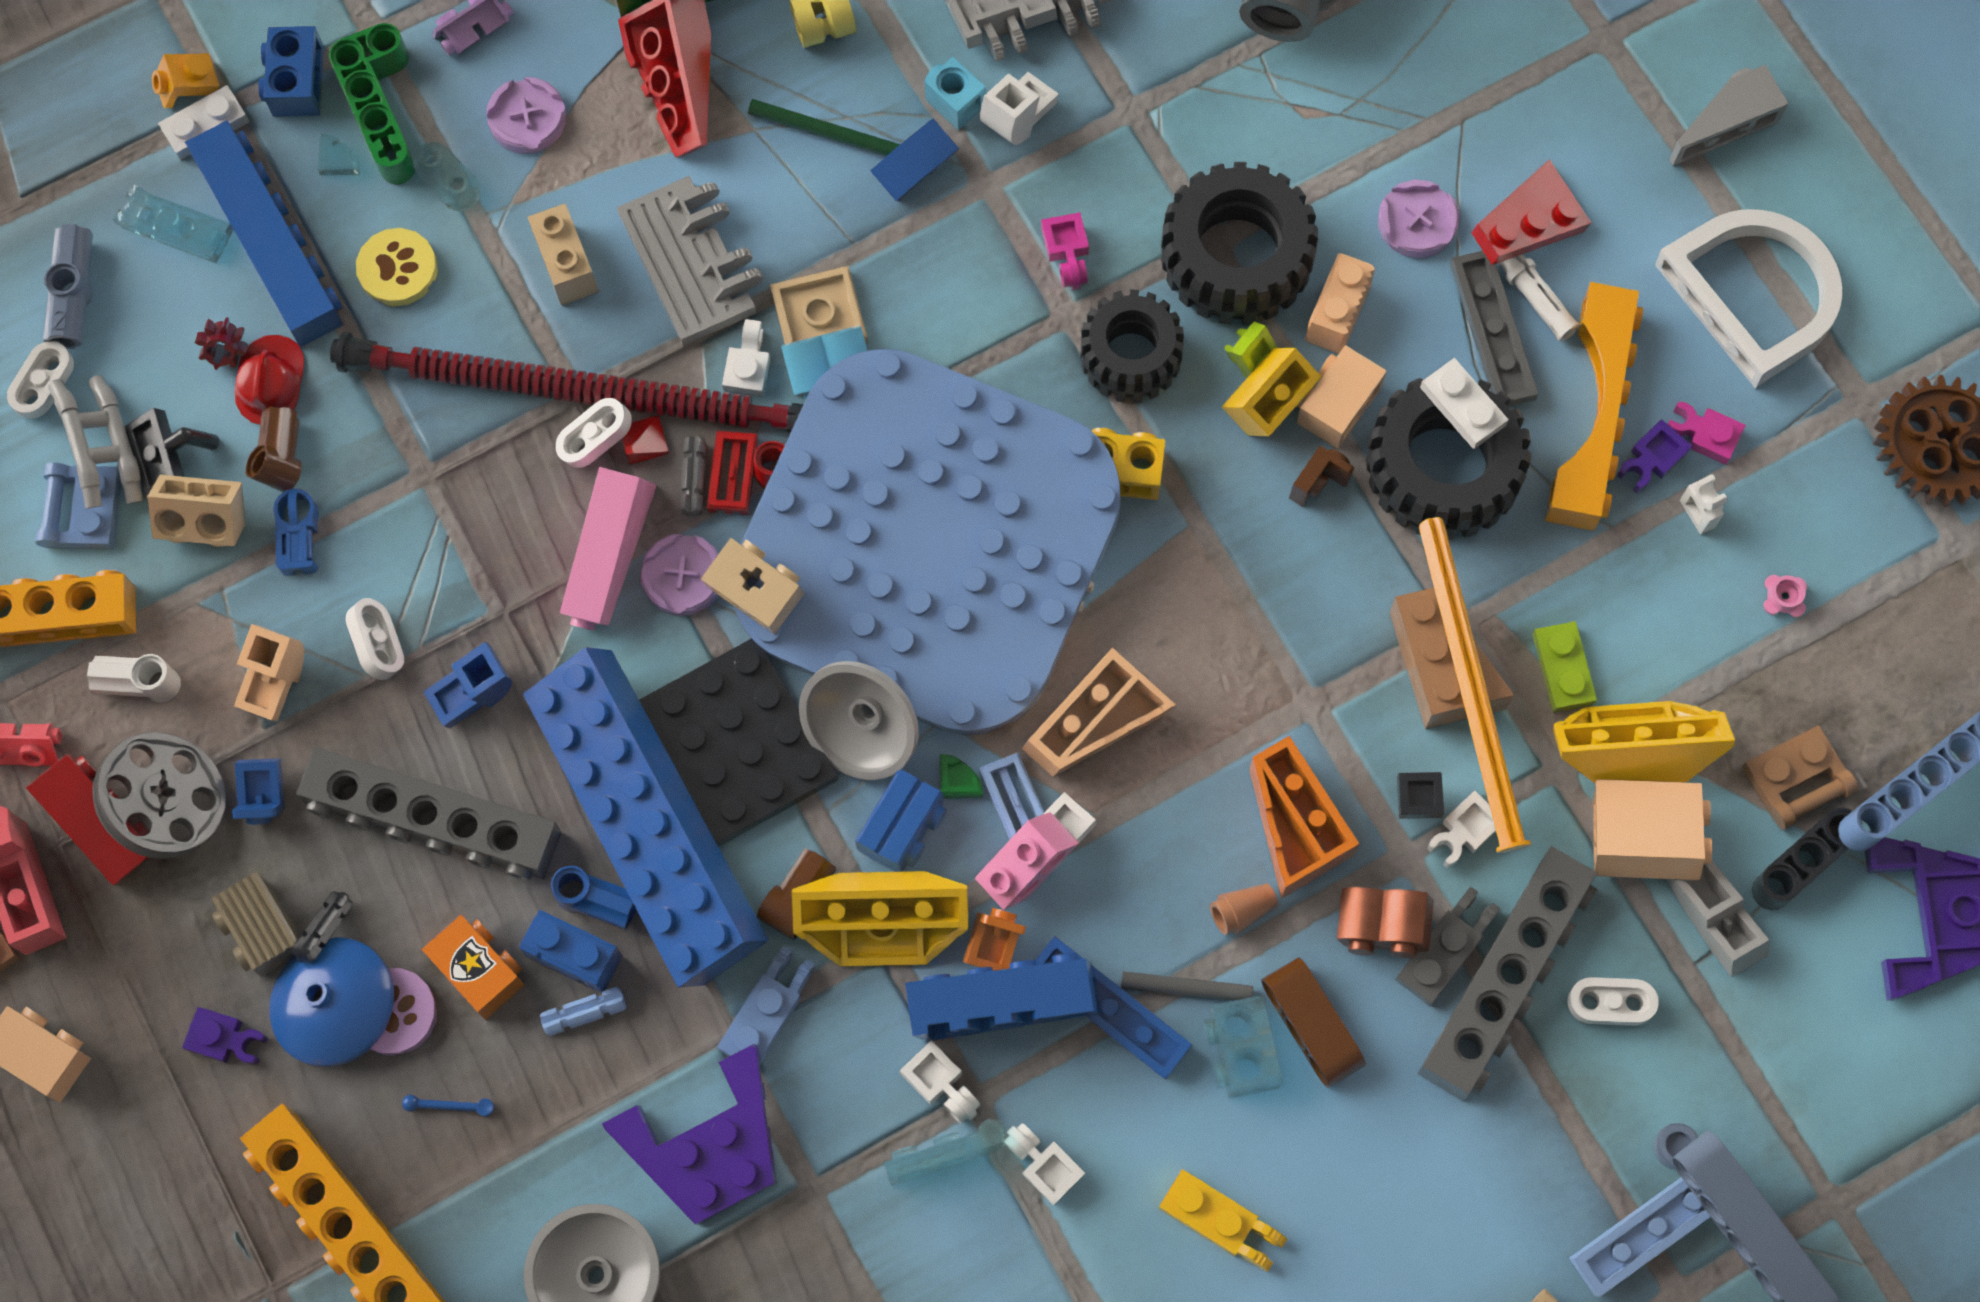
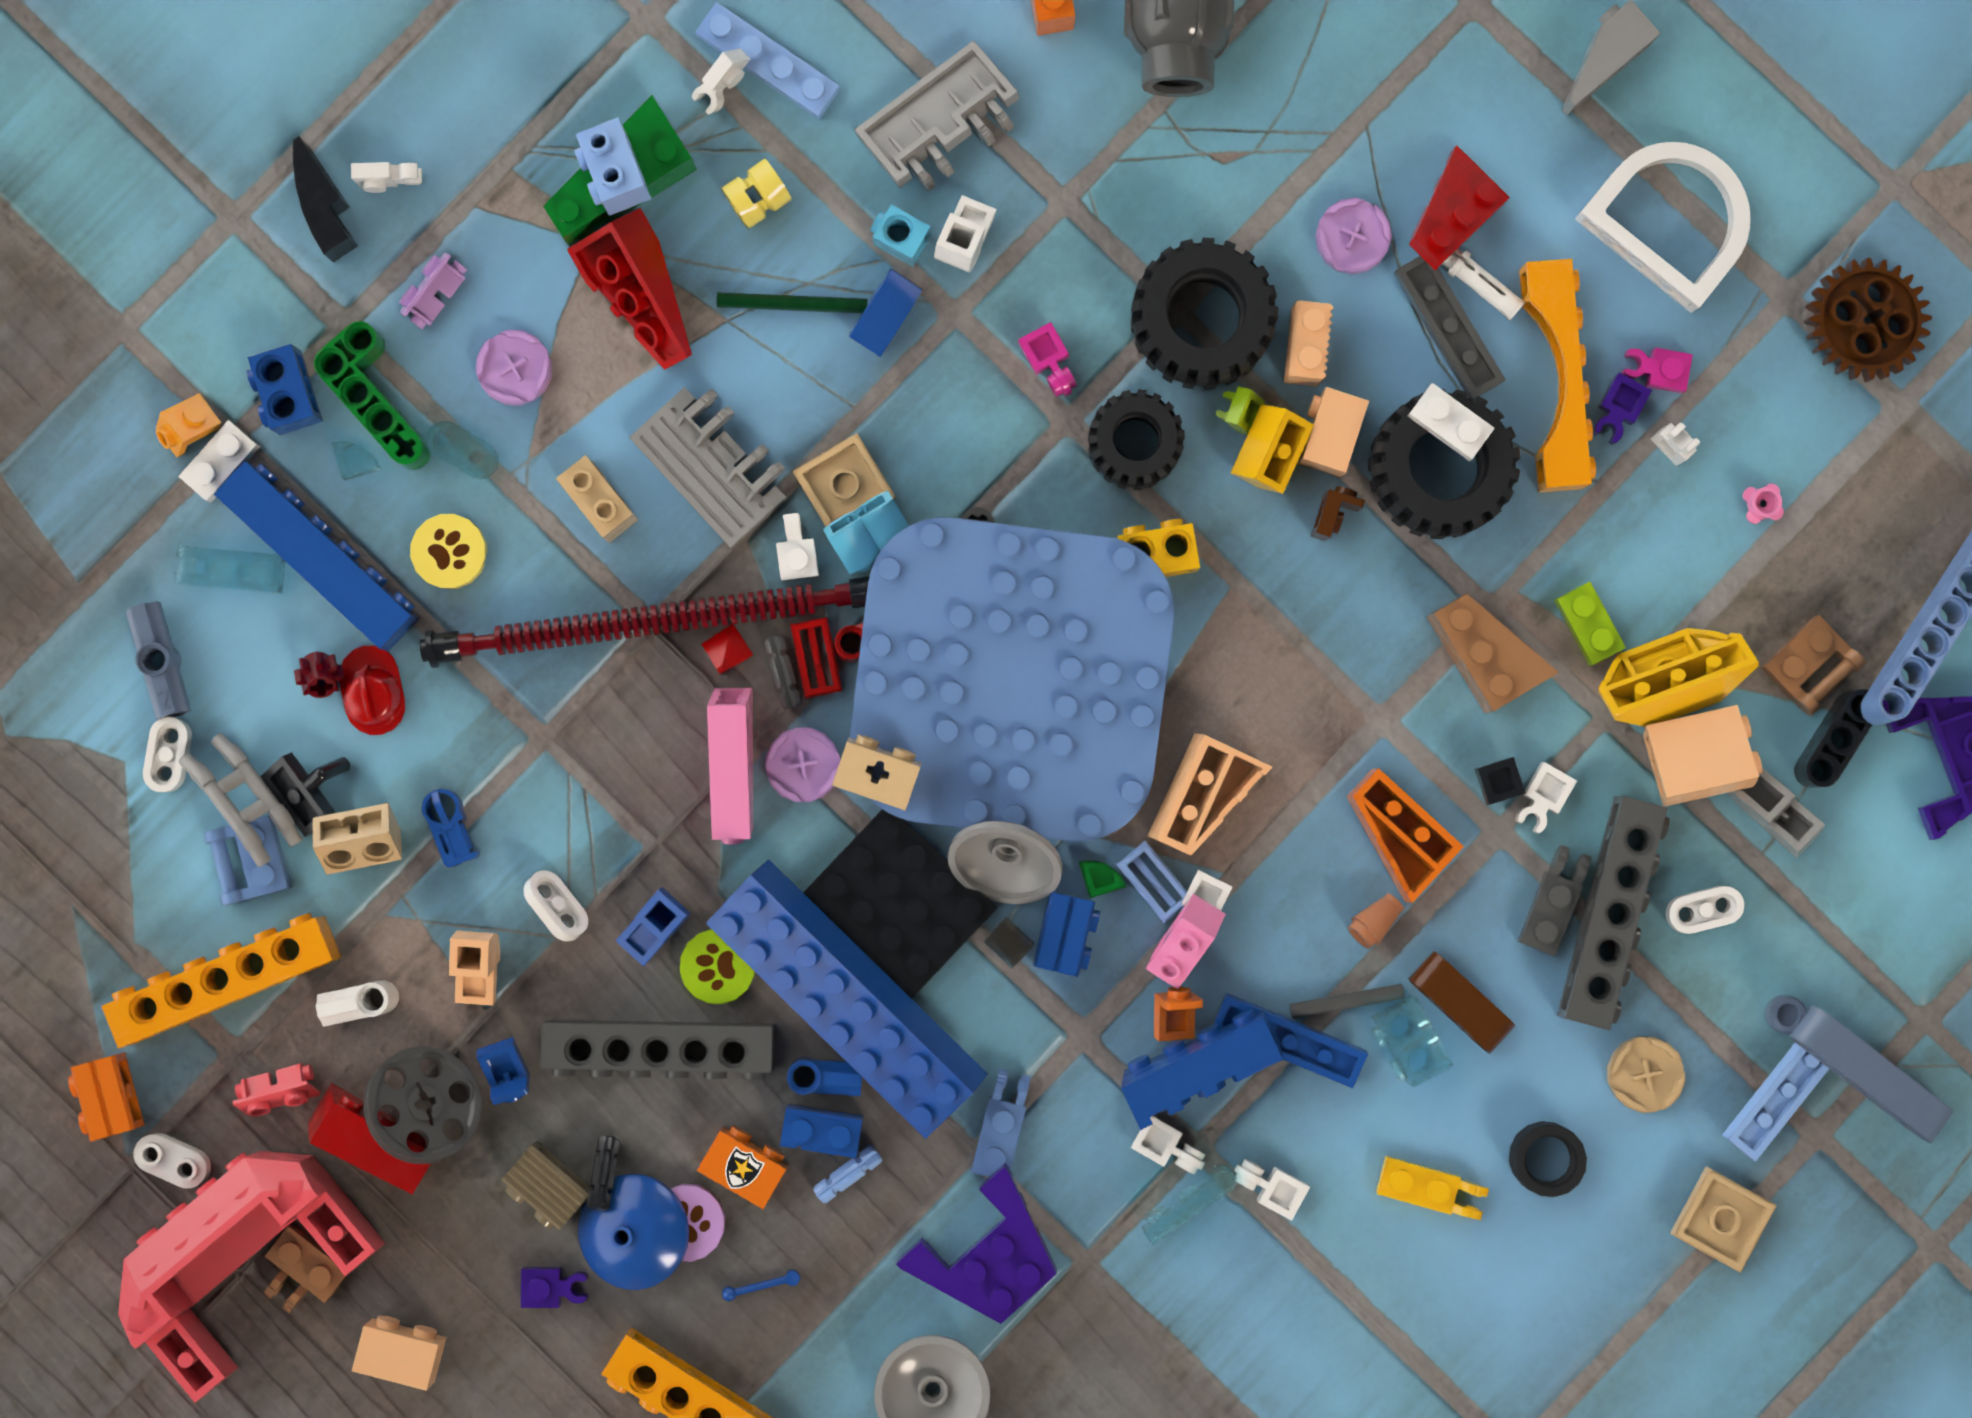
camera: 20 degrees left, 15 degrees up
reddish brown piece [245,406,302,492] -> none
white plate [556,398,632,468] -> none
reddish brown piece [756,848,836,940] -> none
yellow wedge [792,871,968,966] -> none
copper brick [1337,887,1434,958] -> none
light orange axle [1419,517,1531,853] -> none
none -> lime tile [680,929,755,1004]
none -> clear smoke piece [983,917,1035,969]
none -> black tyre [1509,1121,1587,1197]
none -> tan tile [1607,1036,1685,1113]

